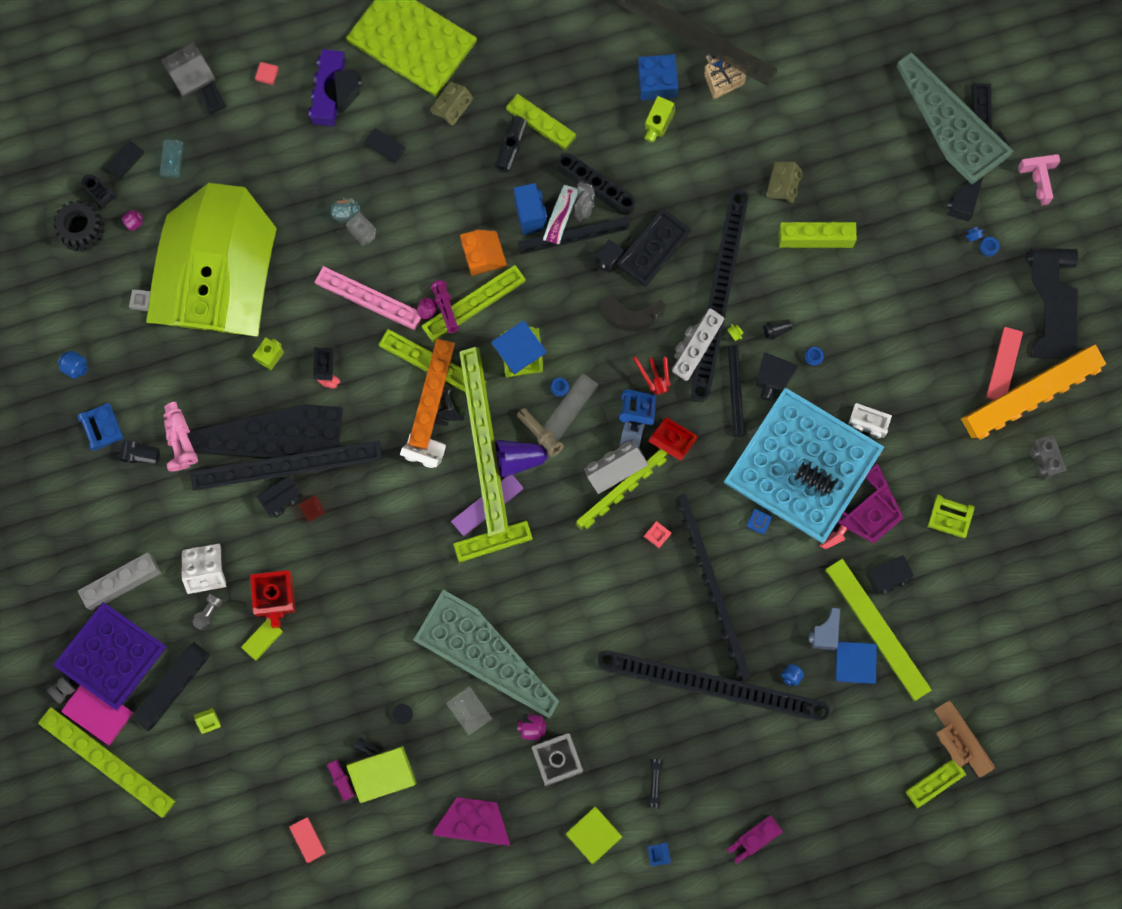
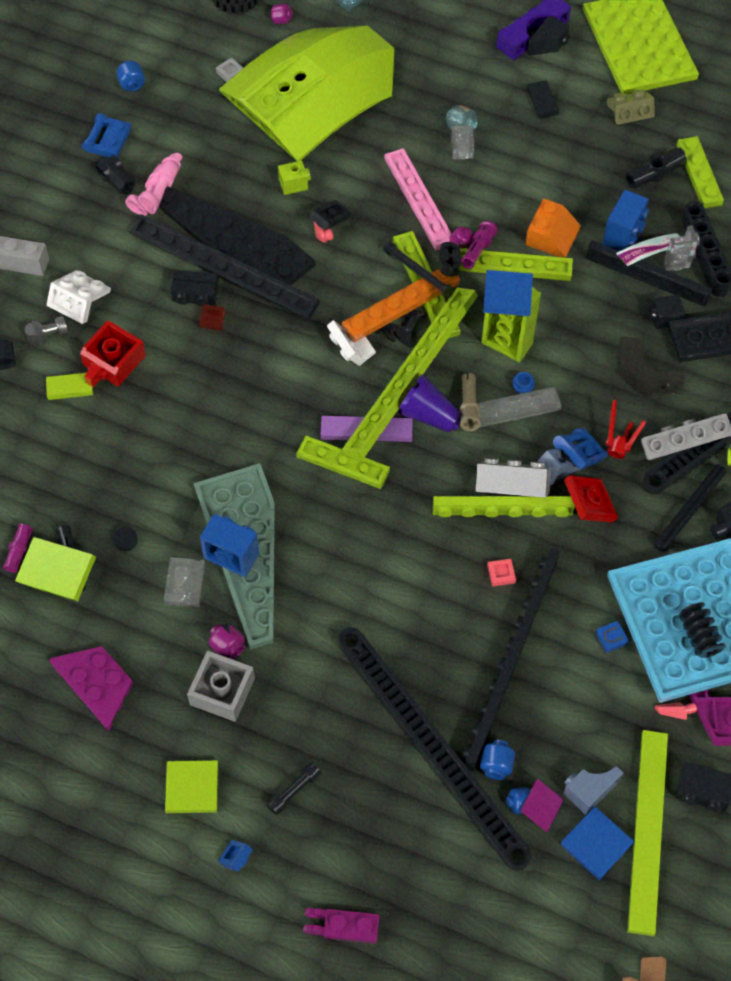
camera: 40 degrees right, 15 degrees down
none -> blue brick [200,514,259,578]
none -> black bar [383,241,454,298]
none -> black beam [439,242,461,277]
none -> blue head [480,740,515,780]
none -> magenta sticker [521,779,563,832]

